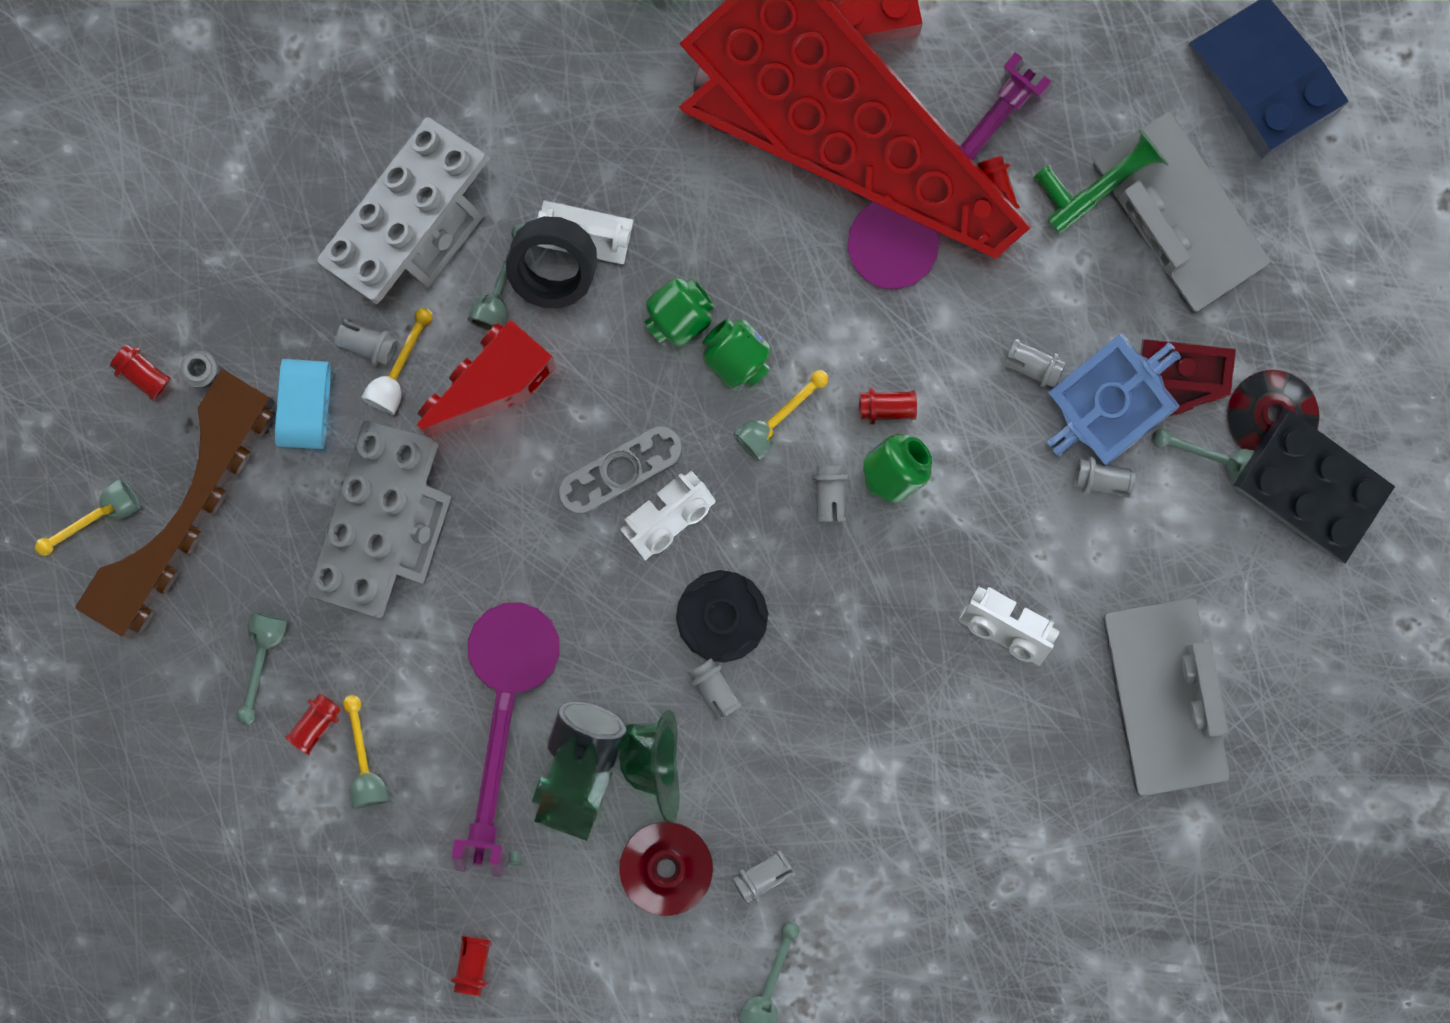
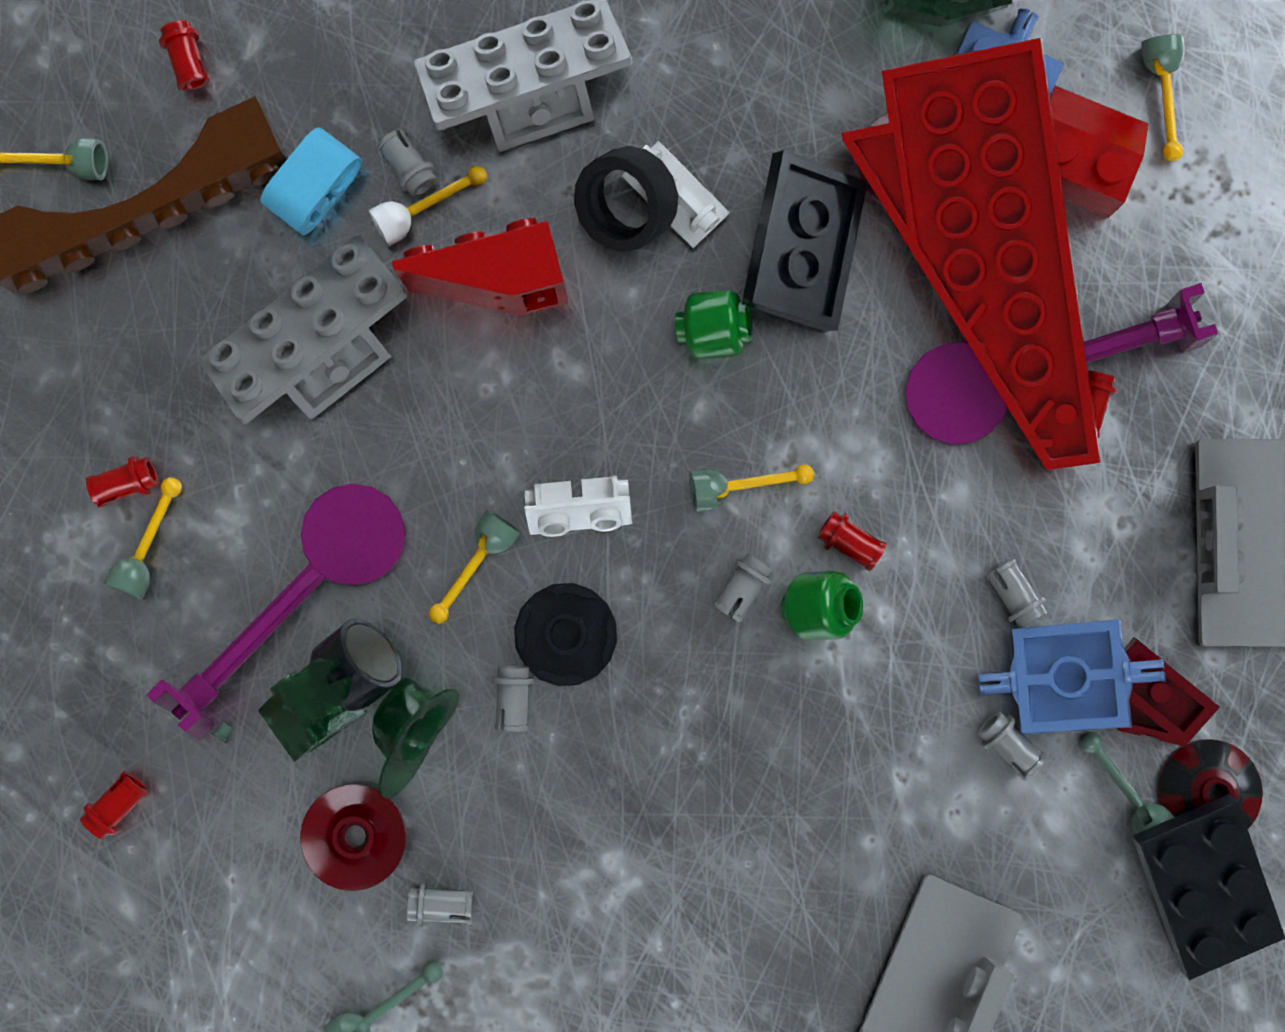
camera: 40 degrees right, 0 degrees up
light grey pin [180,350,219,389] -> none
sand green hinge [237,612,288,725] -> none
sand green hinge [467,224,524,331] -> none
light grey beam [559,426,682,515] -> none
green head [702,318,771,387] -> none
white hinge [959,586,1060,666] -> none
green piece [1034,127,1169,233] -> none
none -> hinge [428,509,521,624]
none -> black plate [741,150,868,332]

